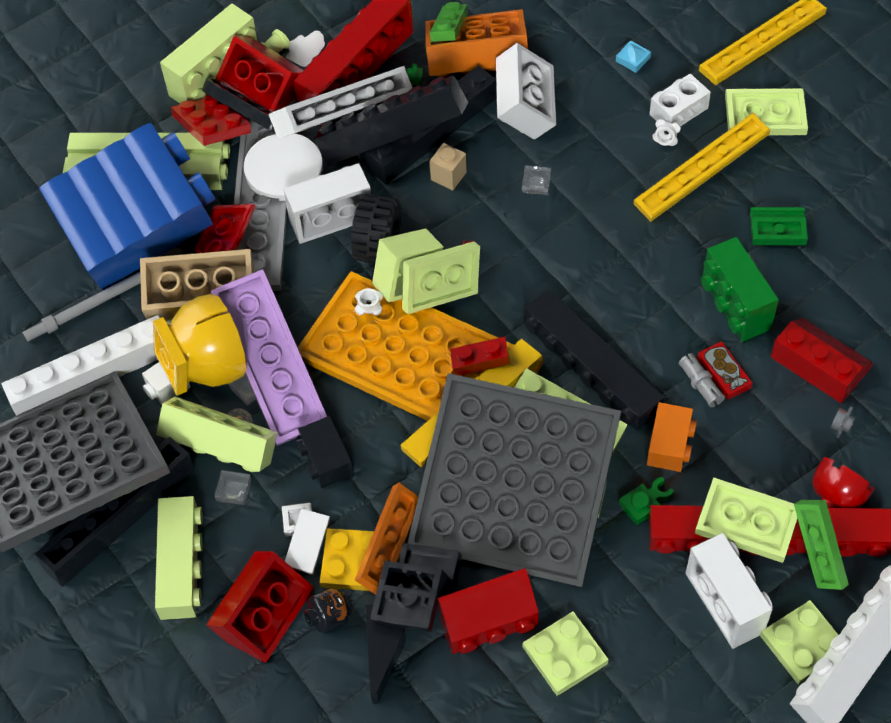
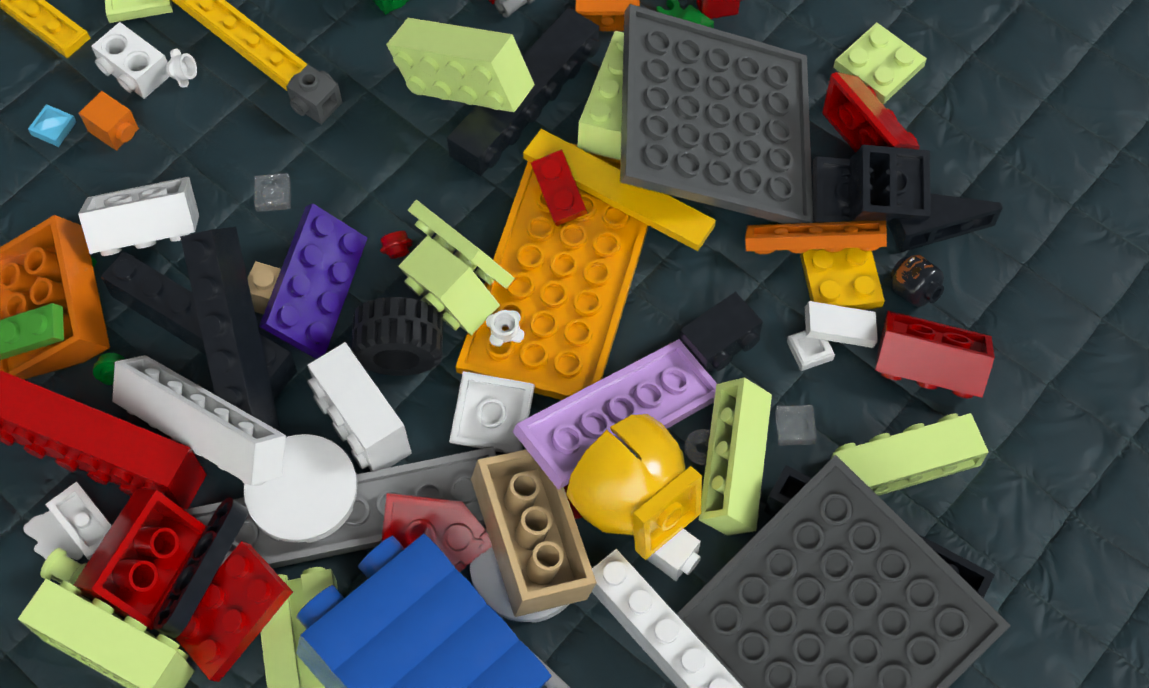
camera: 105 degrees left, 5 degrees up
none -> white plate [45,481,112,560]
none -> orange brick [79,91,139,151]
none -> dark purple plate [259,203,367,359]
none -> dark grey brick [286,65,343,125]
none -> yellowish green brick [386,18,535,112]
none -> white tile [449,371,535,453]

